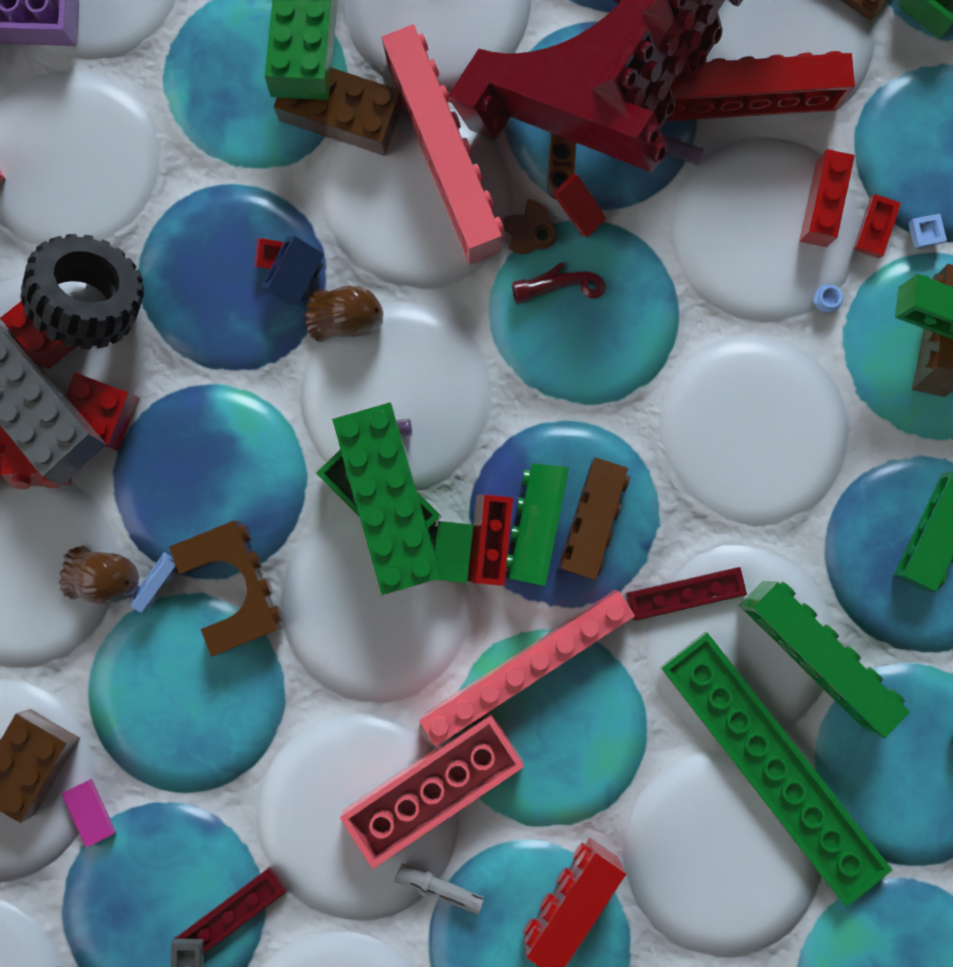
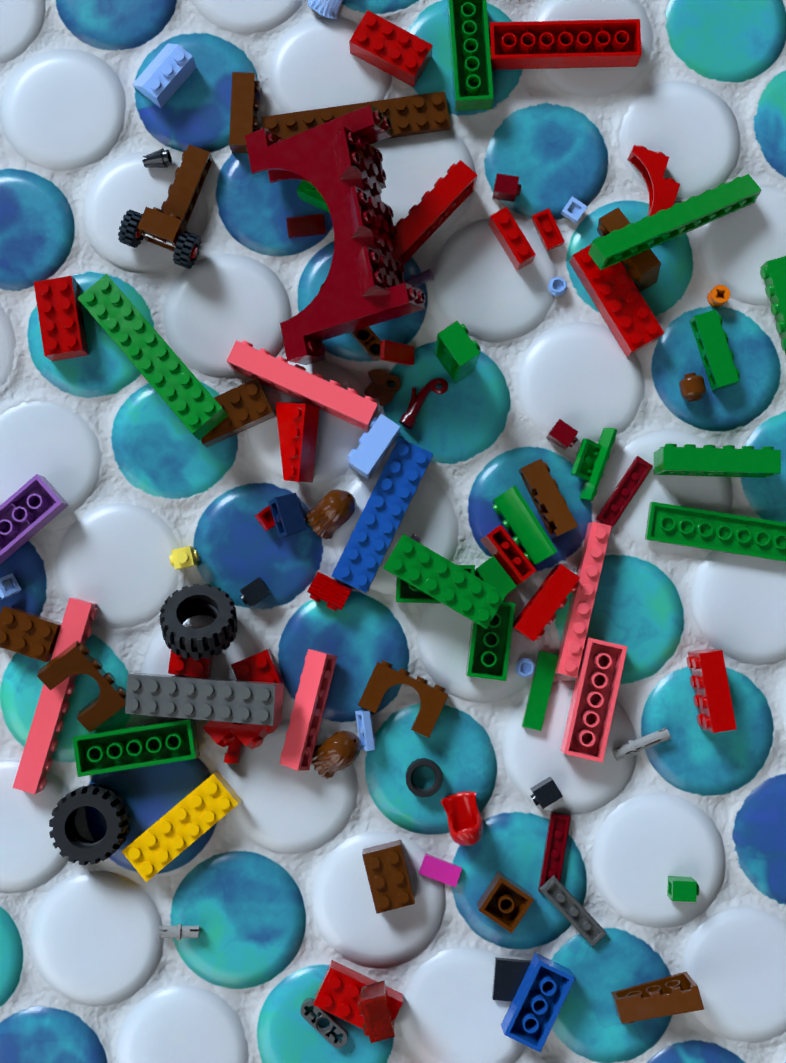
camera: 45 degrees left, 0 degrees up
none -> light yellow brick [169,546,199,570]
none -> black brick [240,577,272,606]
none -> red wedge [275,402,320,483]
none -> coral brick [279,649,337,771]
none -> red brick [307,572,352,611]
none -> blue brick [332,438,433,593]
none -> light blue brick [348,414,401,480]
none -> black tyre [405,758,443,797]
none -> green brick [434,321,481,384]
none -> red piece [441,791,483,846]
none -> green brick [465,601,515,681]
none -> reddish brown brick [477,871,534,933]
none -> dark red brick [492,173,521,202]
none -> red brick [513,564,580,642]
none -> light blue plate [515,658,535,677]
none -> green tile [521,651,559,731]
none -> black brick [530,777,563,809]
none -> dark red brick [546,419,578,450]
none -> red brick [569,244,664,357]
none -> green bracket [571,428,617,501]
none -> reddish brown head [679,373,706,402]

